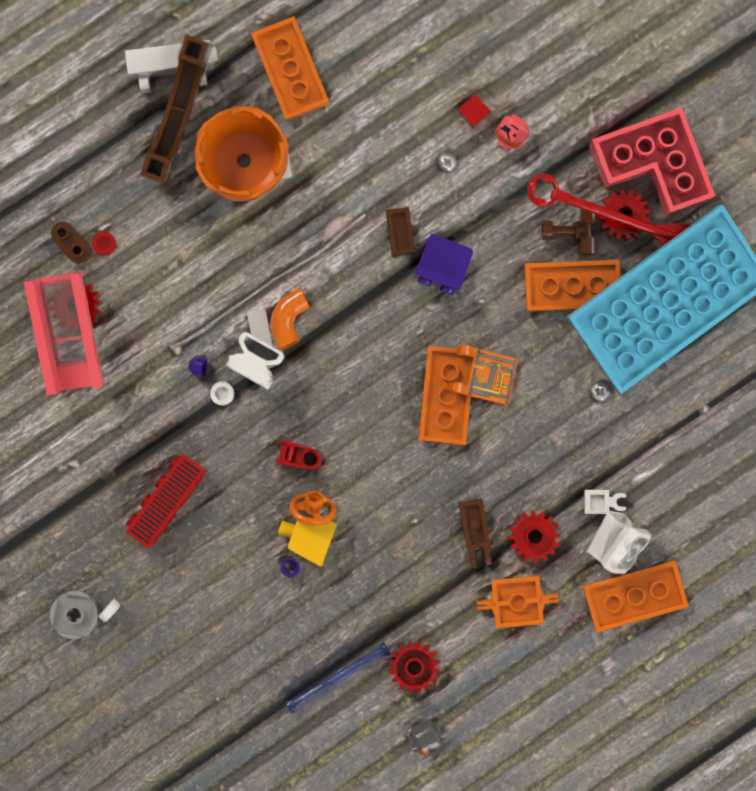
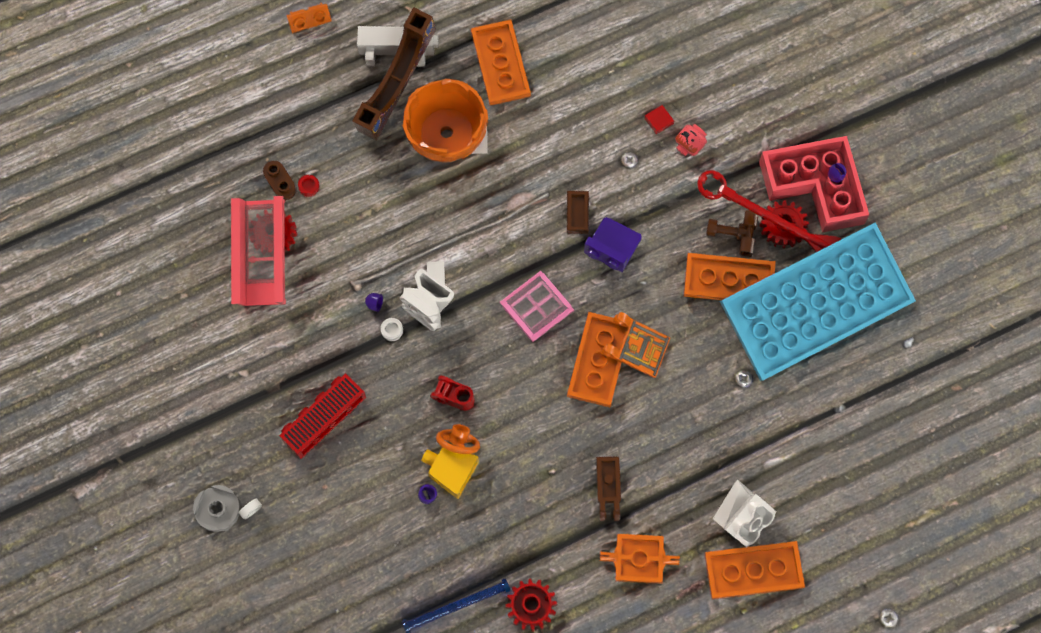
camera: 10 degrees right, 15 degrees down
orange cylinder [270,288,311,351] -> none
red gear [508,510,561,563] -> none
white plate [584,490,626,514] -> none
none -> orange hinge [286,2,332,33]
none -> clear piece [500,271,574,342]
none -> dark purple hinge [828,163,847,182]

